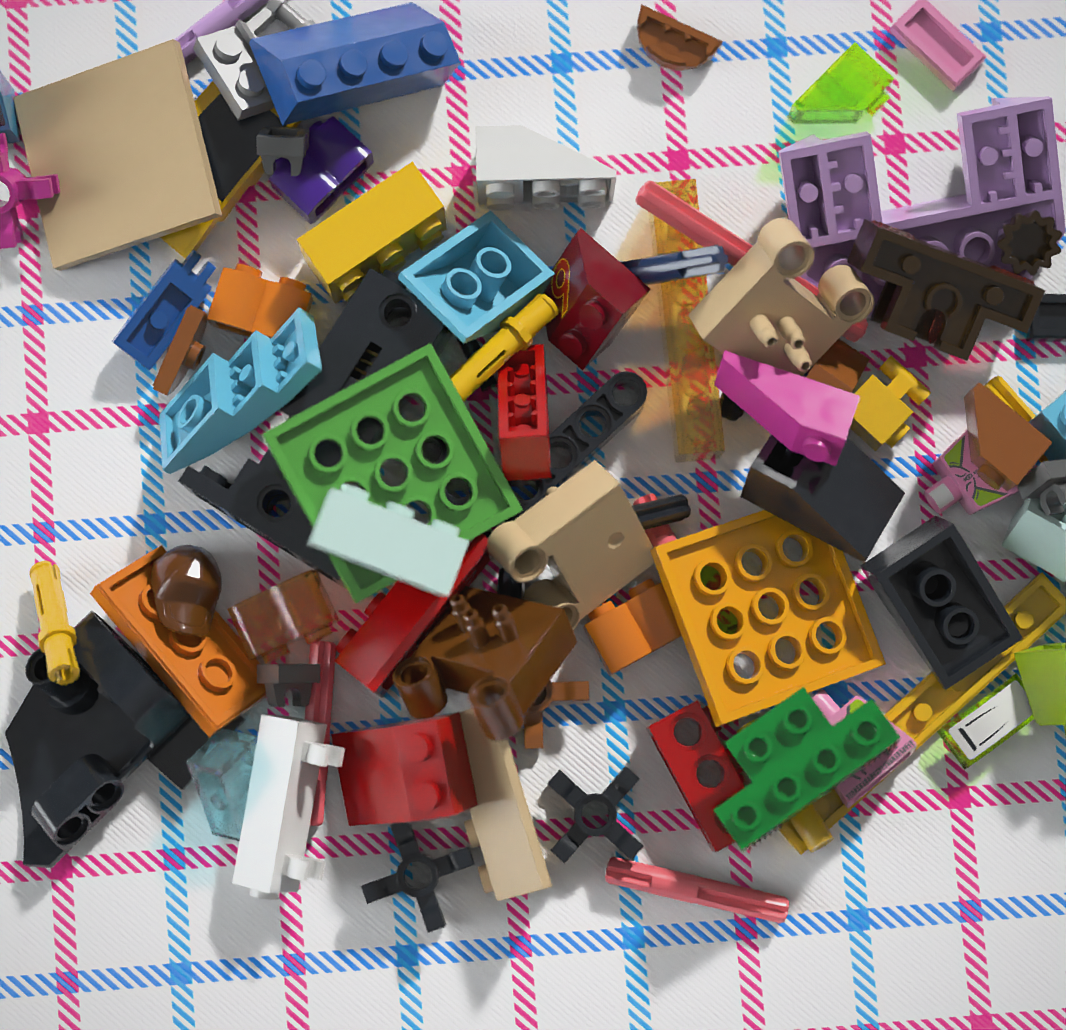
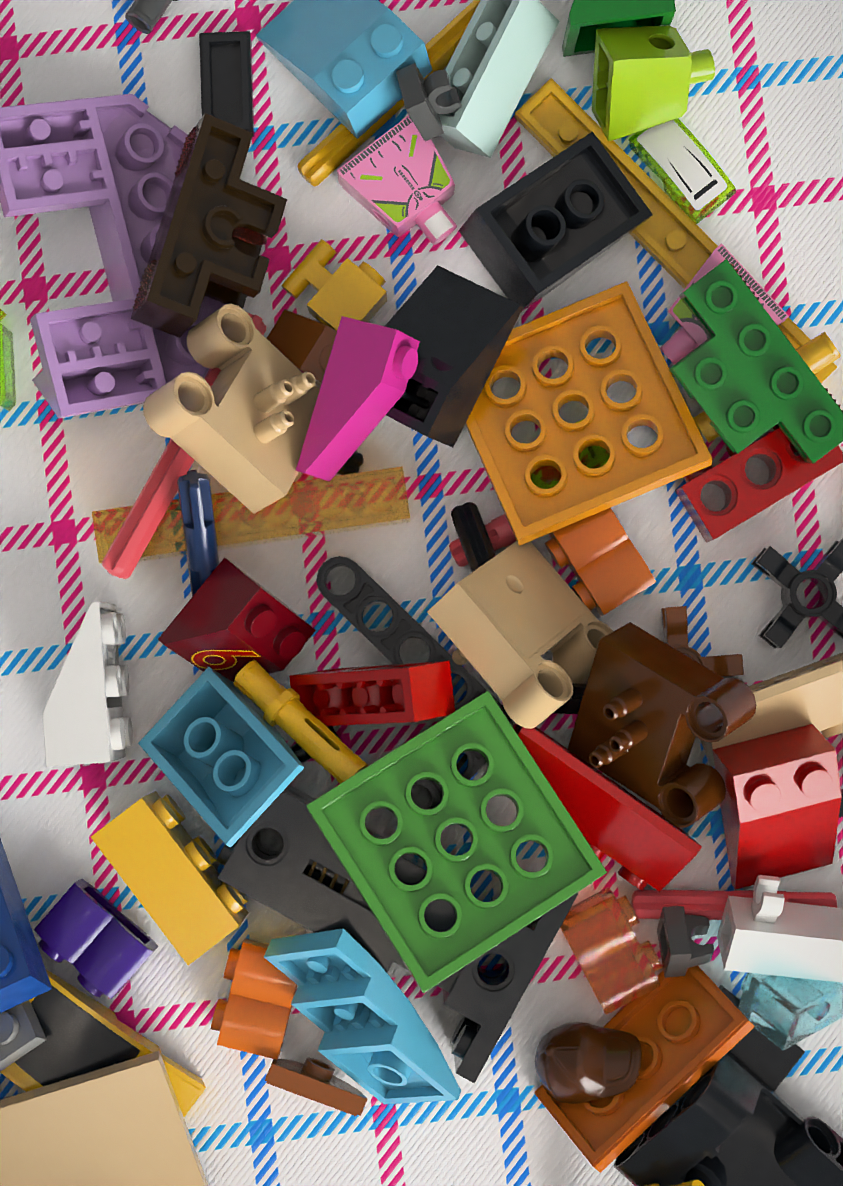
camera: 90 degrees left, 5 degrees up
blue hinge [111,250,216,370] -> none
dark grey tile [257,126,309,176] -> none
light aqua brick [307,484,469,597] -> none
dark orange slope [964,382,1053,491] -> none
dark brown piece [997,210,1063,276] -> none

